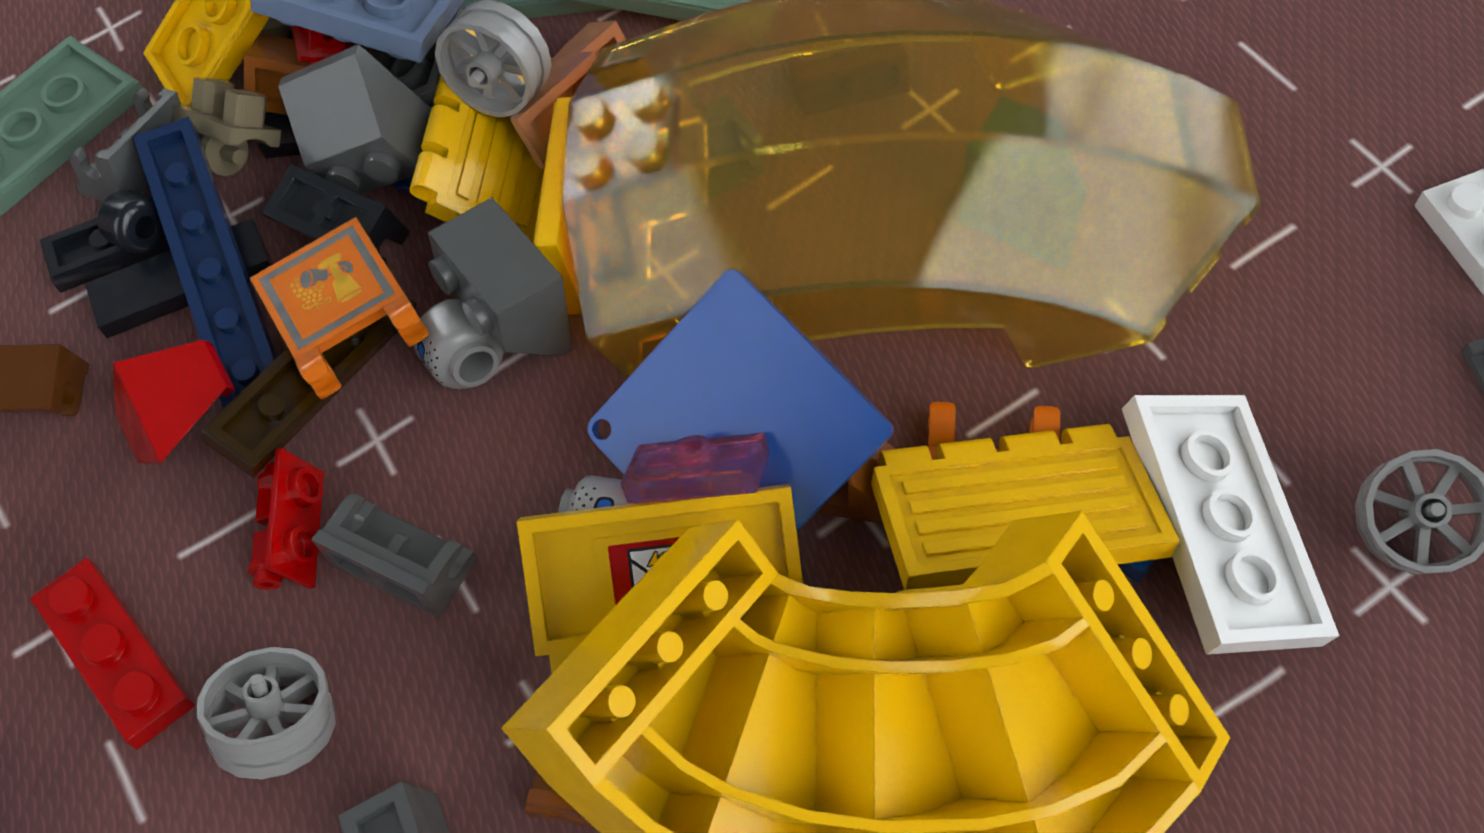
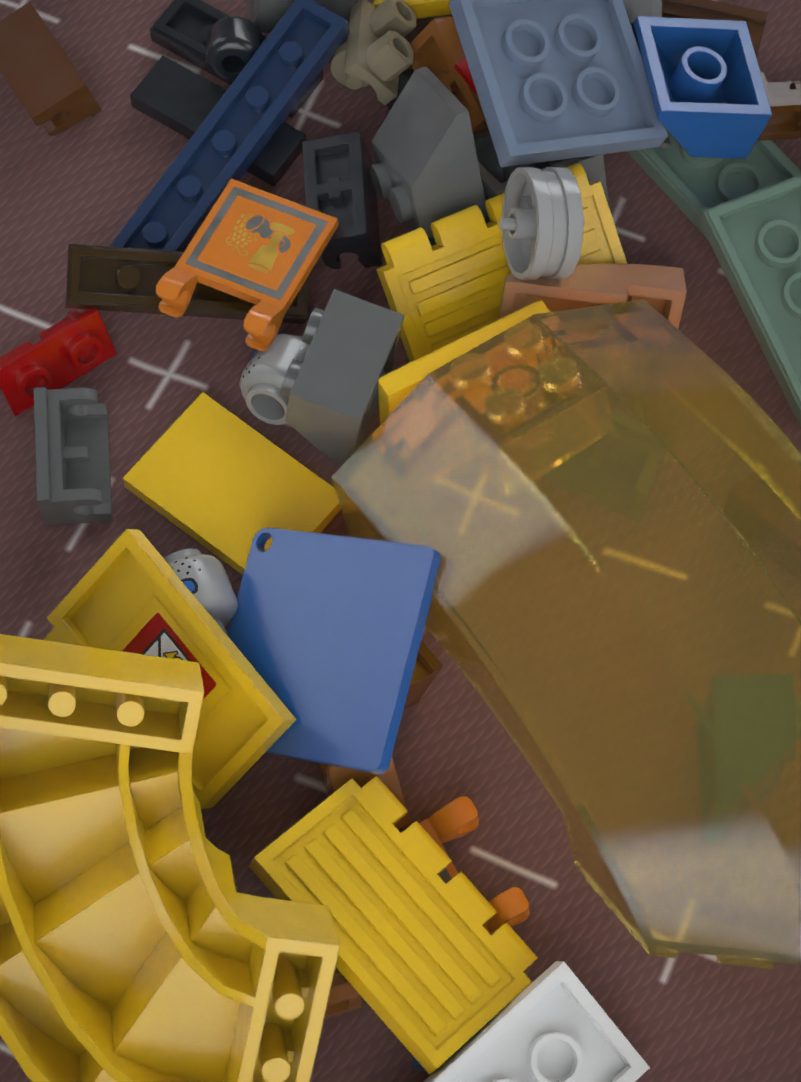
camera: 50 degrees right, 5 degrees up
red slope [113,340,235,464] -> none
clear pink plate [620,433,770,503] -> none
none -> yellow tile [123,392,345,575]

